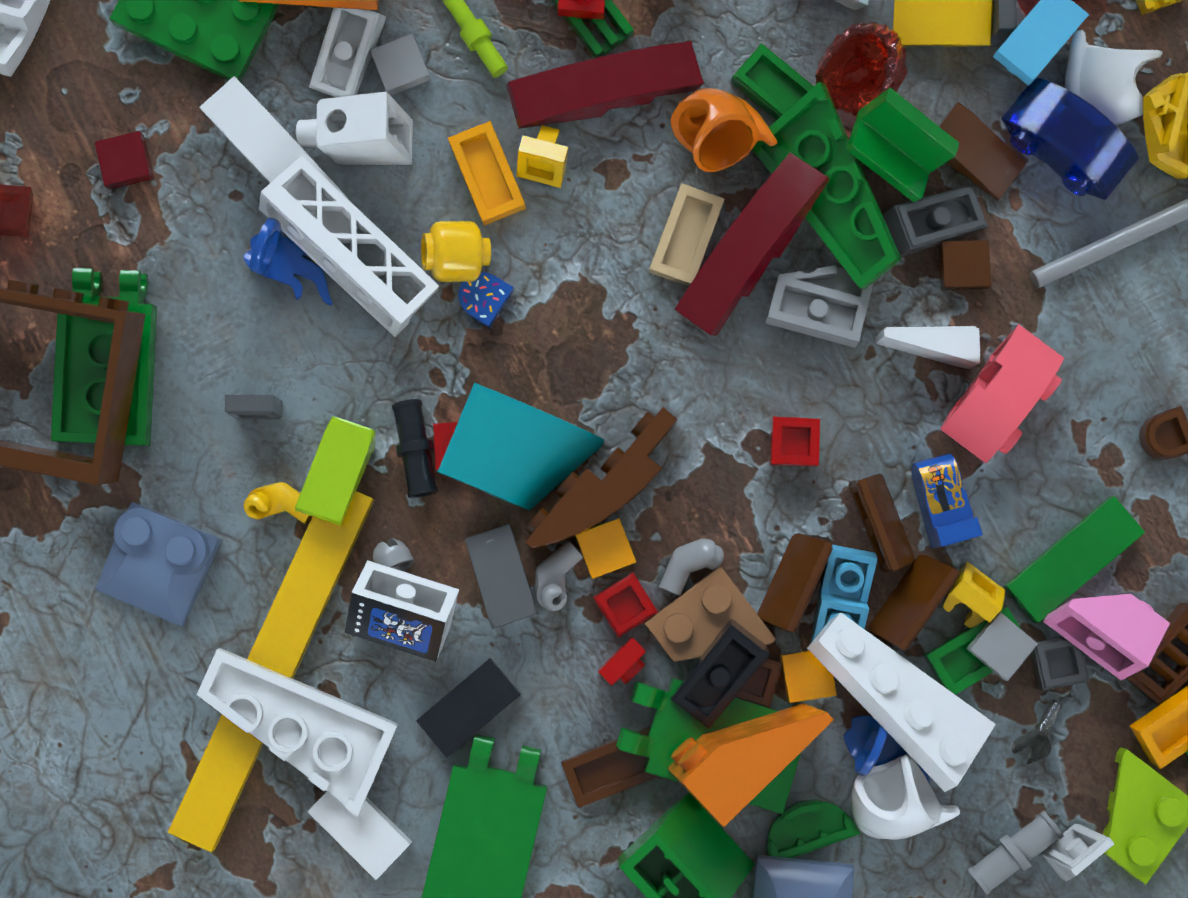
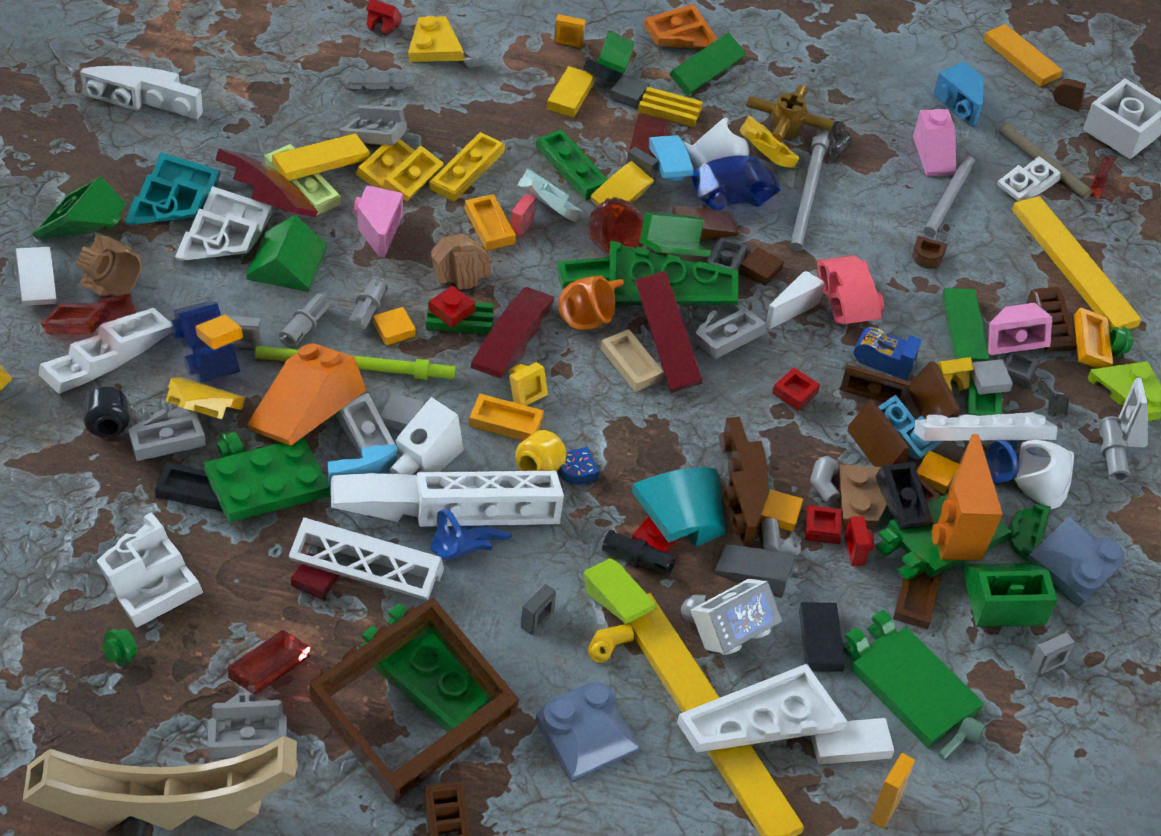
camera: 55 degrees left, 35 degrees down
none -> white fence [289,517,444,601]
none -> medium azure slope [328,444,397,495]

